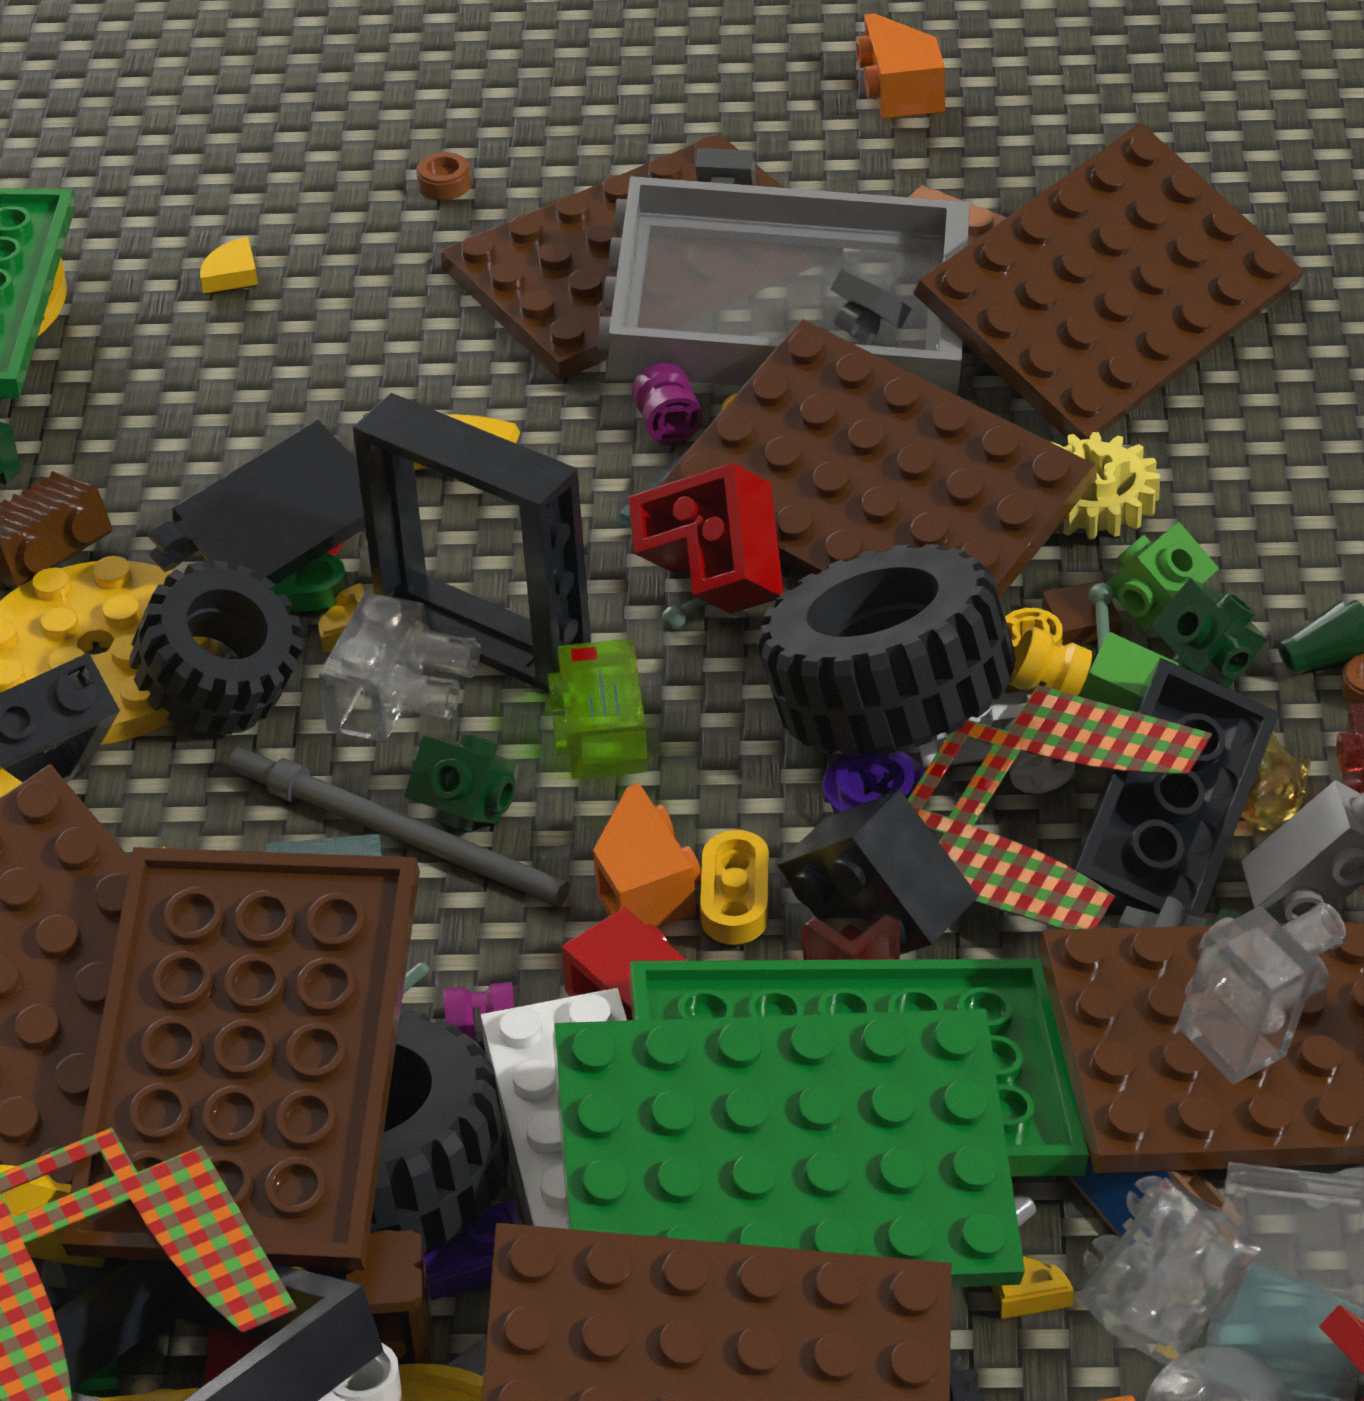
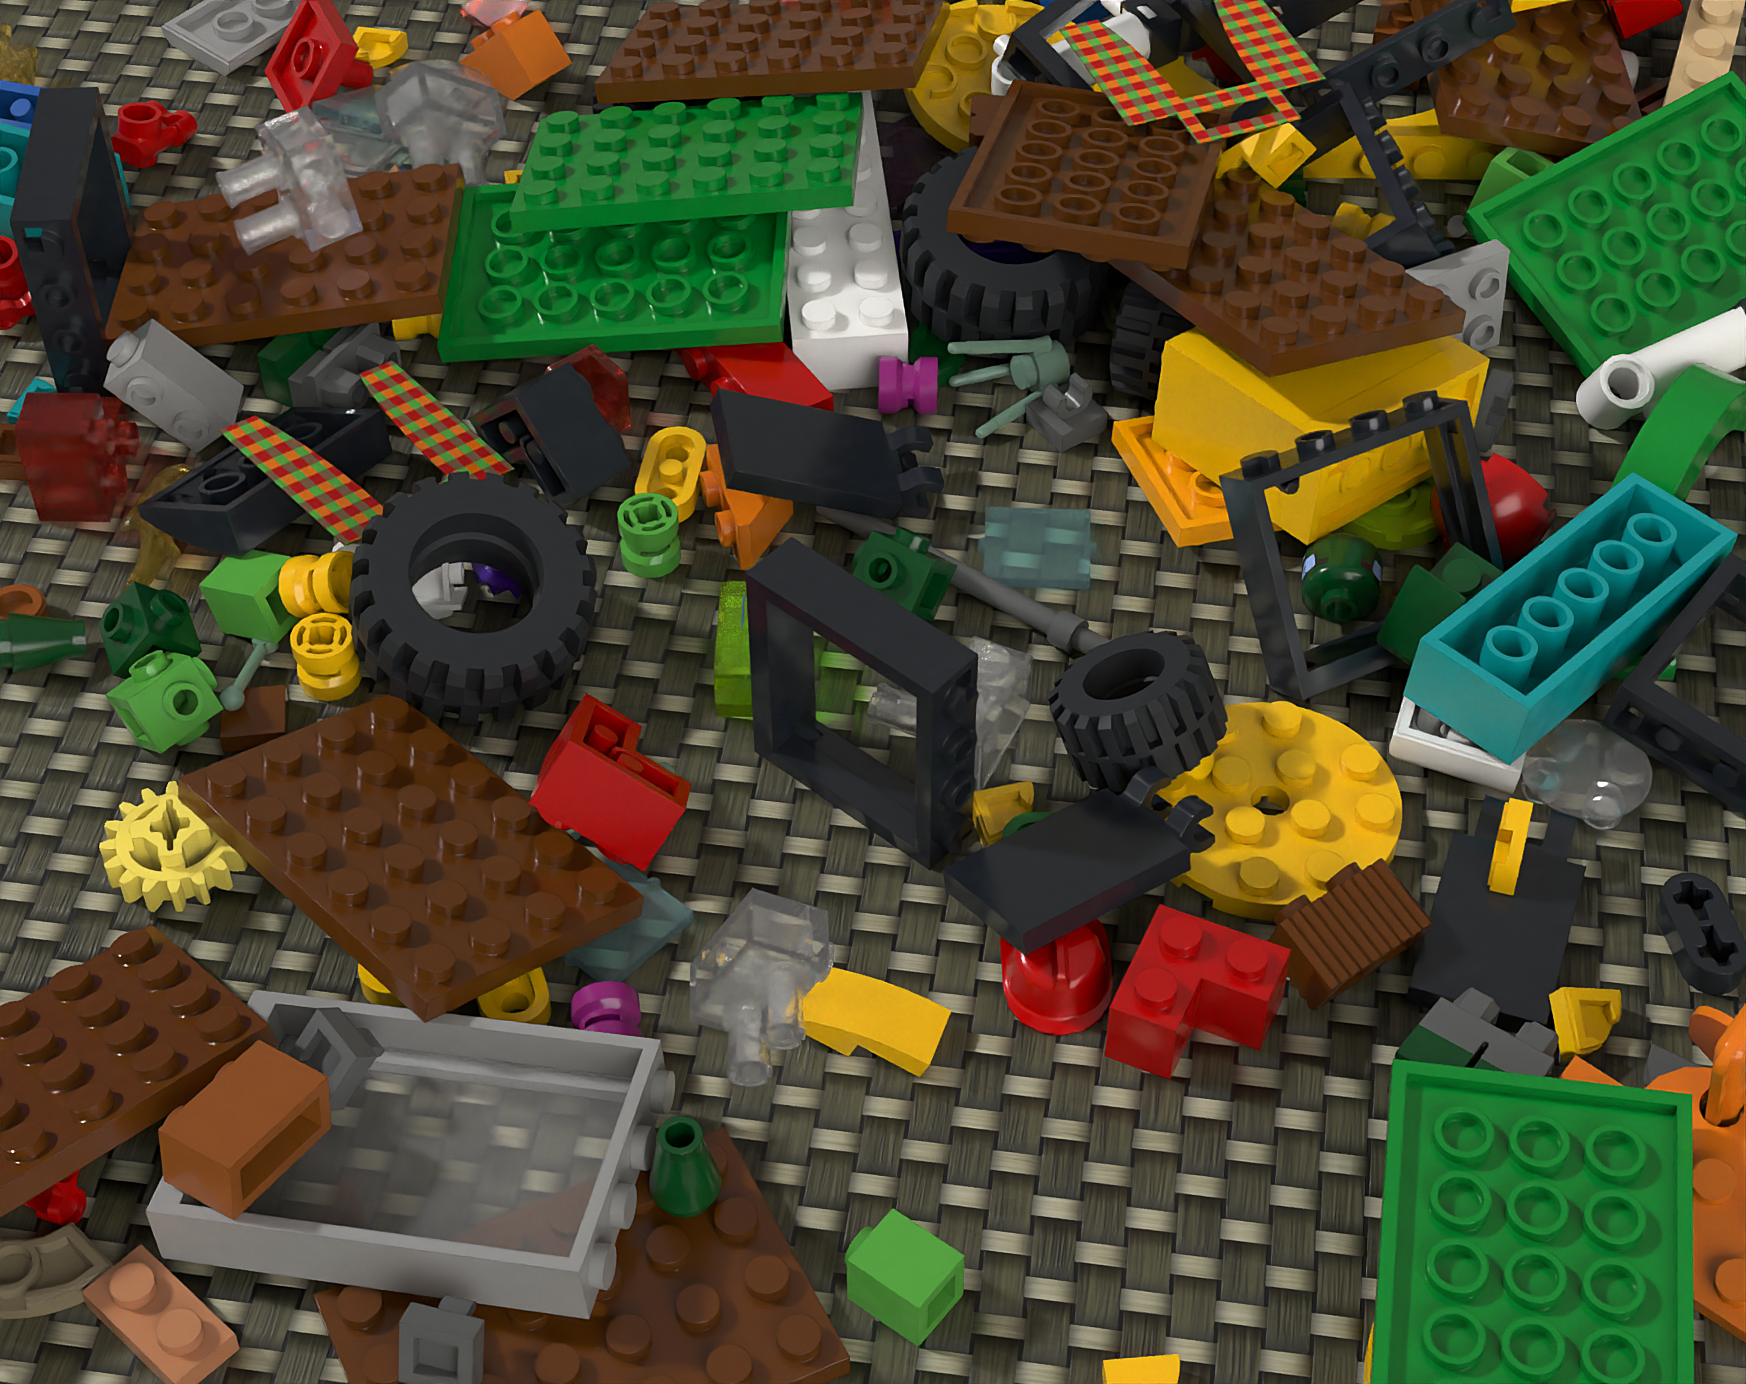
camera: 175 degrees left, 5 degrees up
none -> dark orange brick [158,1040,332,1220]
none -> bright green wheel [617,492,681,578]
none -> dark green cone [648,1116,722,1218]
none -> clear brick [690,888,835,1087]
none -> black tile [710,388,945,520]
none -> bright green brick [844,1208,965,1347]
none -> red brick [1105,904,1291,1080]

